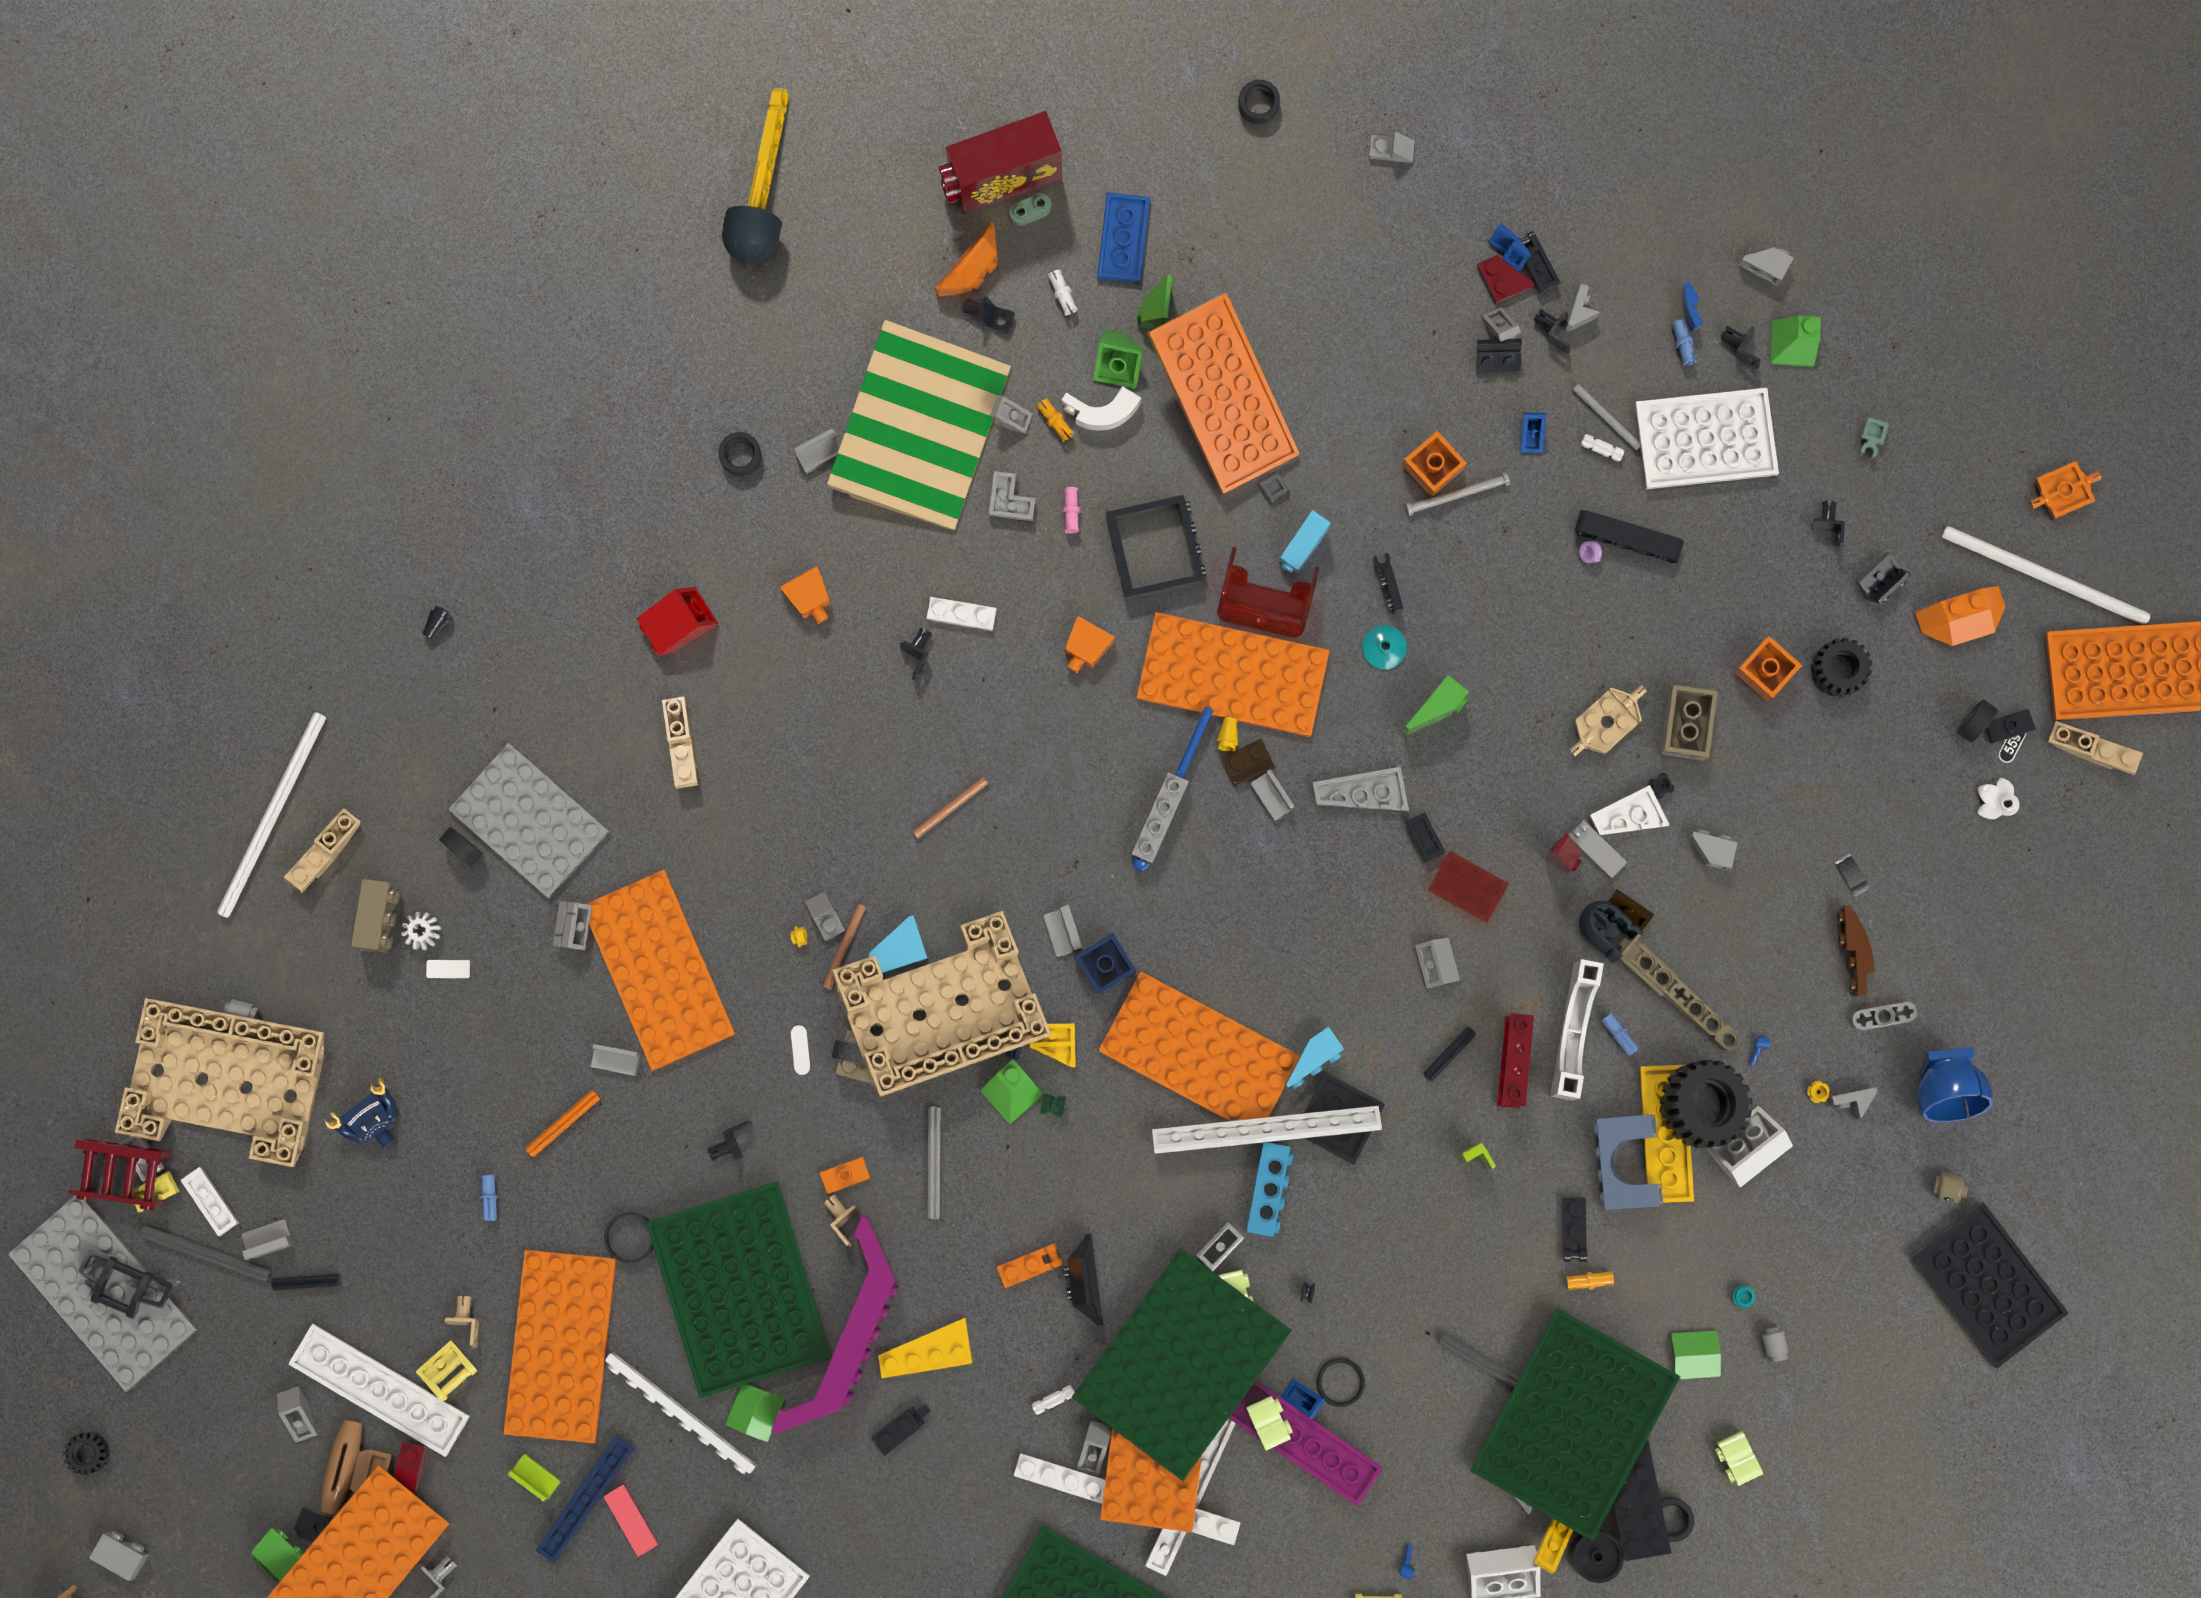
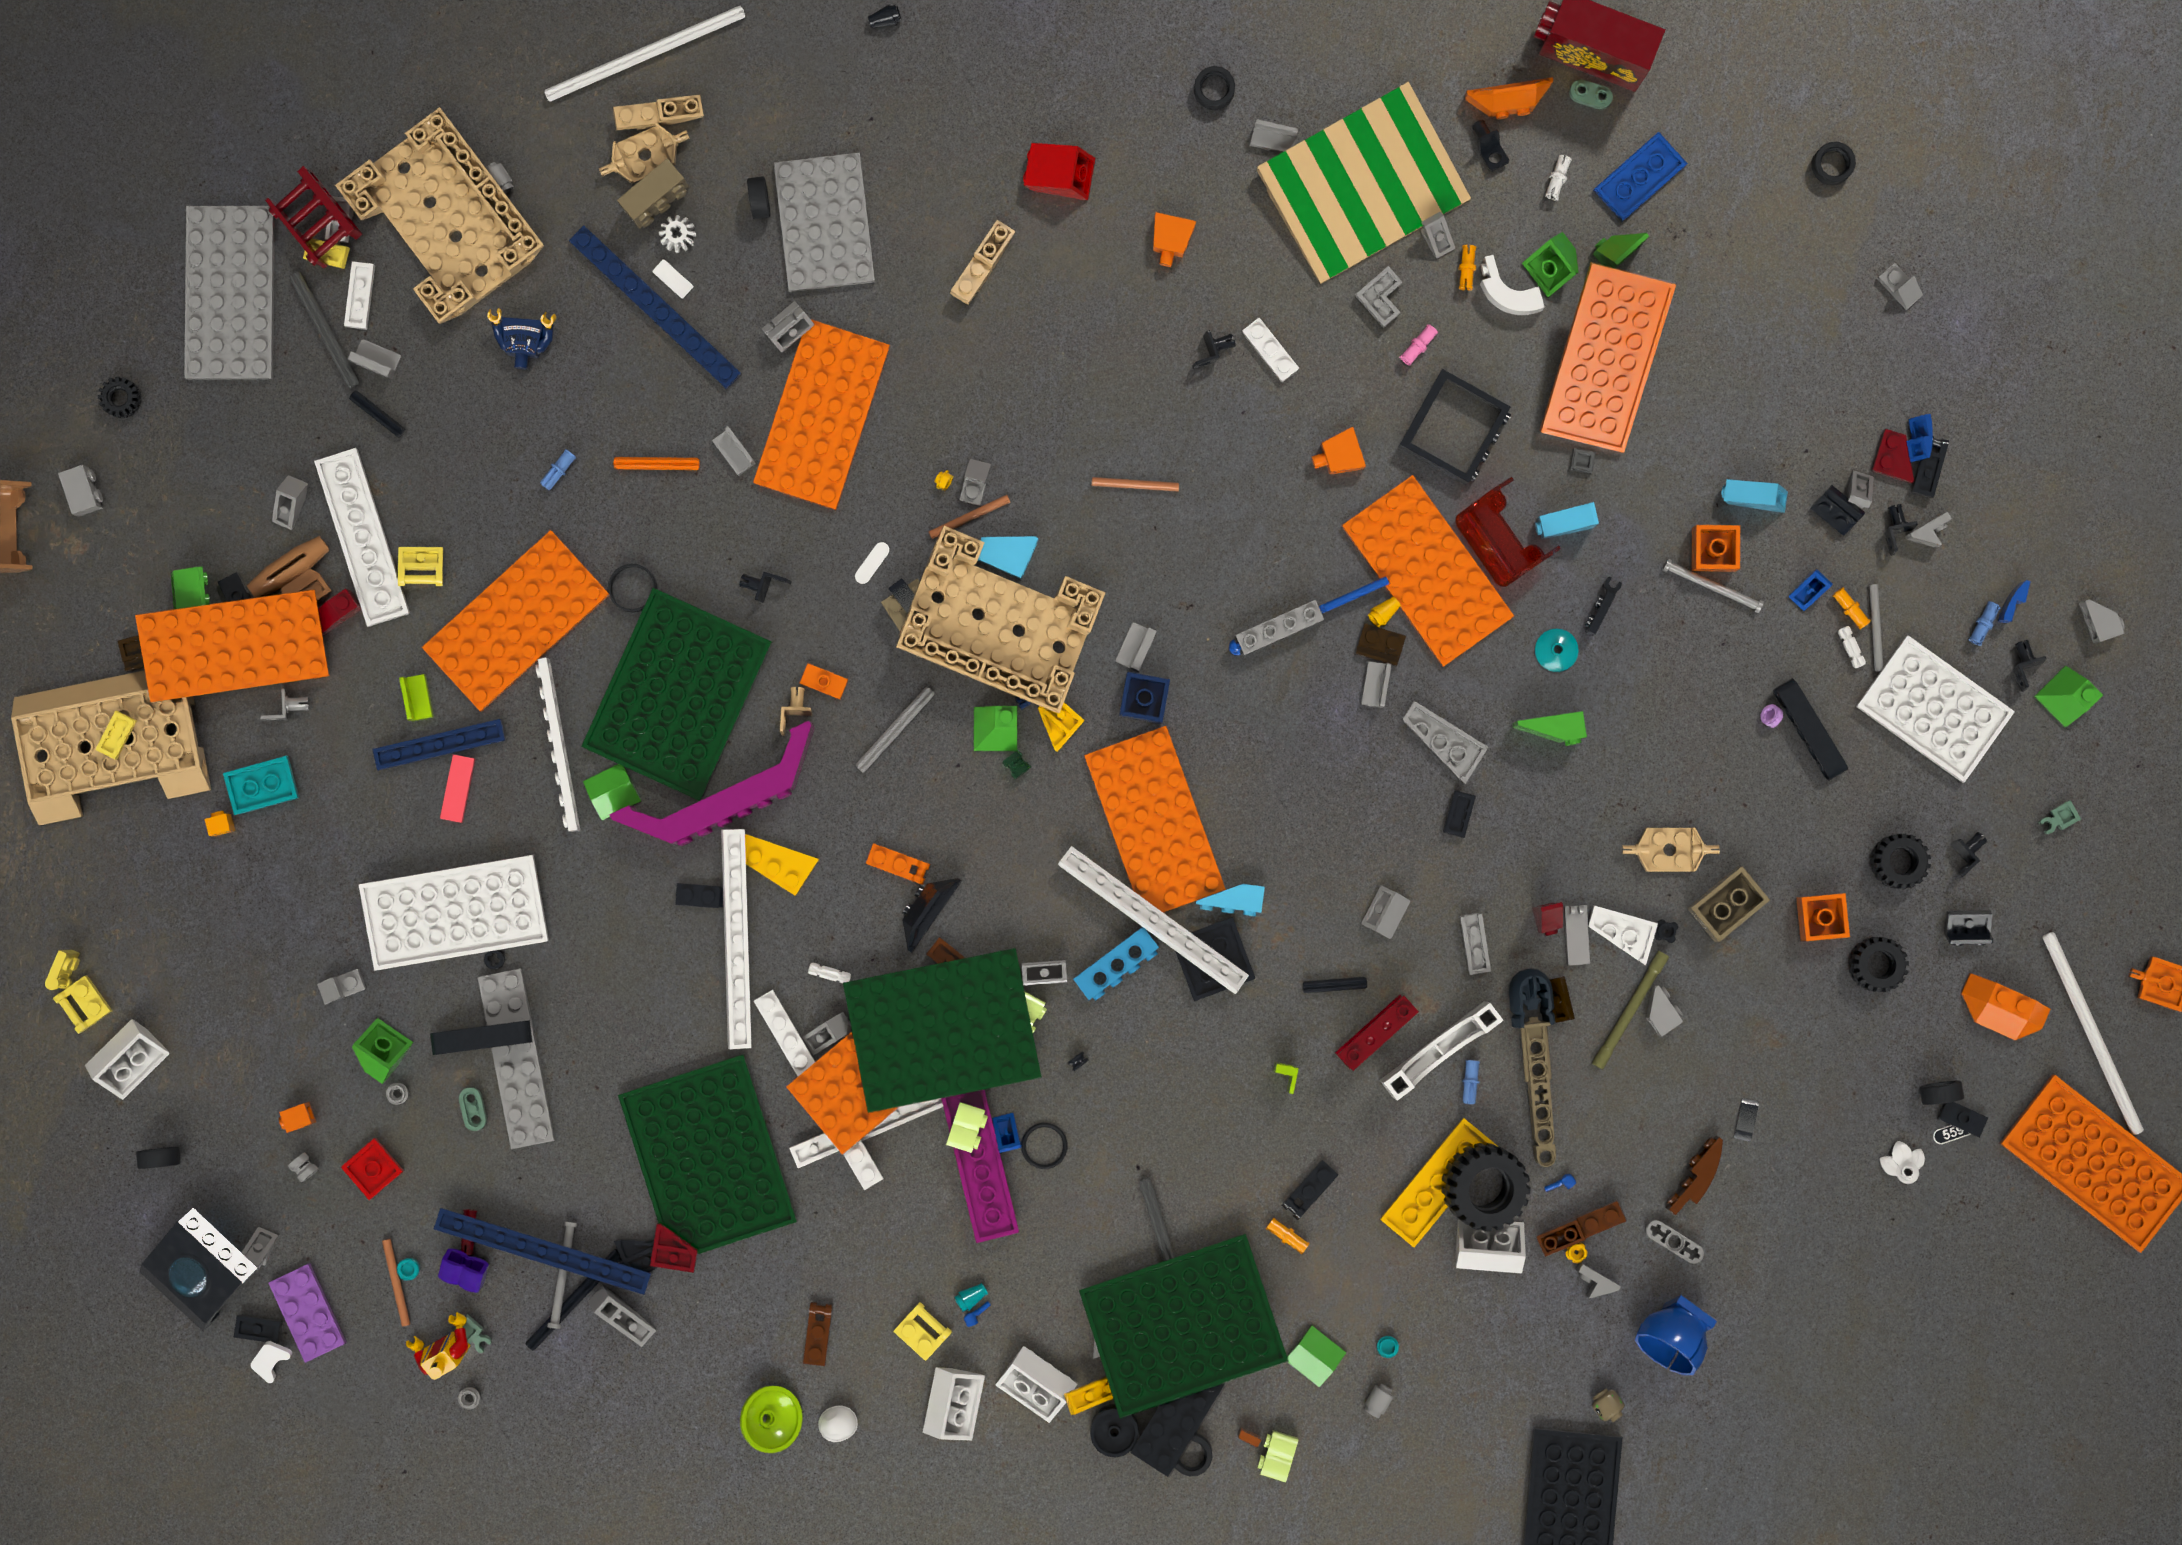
camera: 45 degrees right, 5 degrees up
black bar [78,1250,173,1319] -> none
tan bracket [445,1296,479,1348] -> none
clear red plate [1427,851,1509,923] -> none
sand blue arch [1594,1115,1664,1210] -> none
tan slope [2048,721,2143,775] -> none
none -> dark blue plate [569,225,741,389]
none -> tan plate [599,123,690,184]
none -> white plate [721,829,751,1049]
none -> reddish brown plate [926,937,966,964]
none -> teal cone [954,1283,988,1312]
none -> dark orange tile [1237,1427,1261,1447]
none -> light grey hinge [1459,913,1491,975]
none -> reddish brown slope [1536,1200,1627,1257]
none -> olive piece [1592,950,1669,1070]
none -> medium azure slope [1722,479,1788,513]
none -> light orange pin [1832,587,1871,629]
none -> black tyre [1870,834,1931,889]

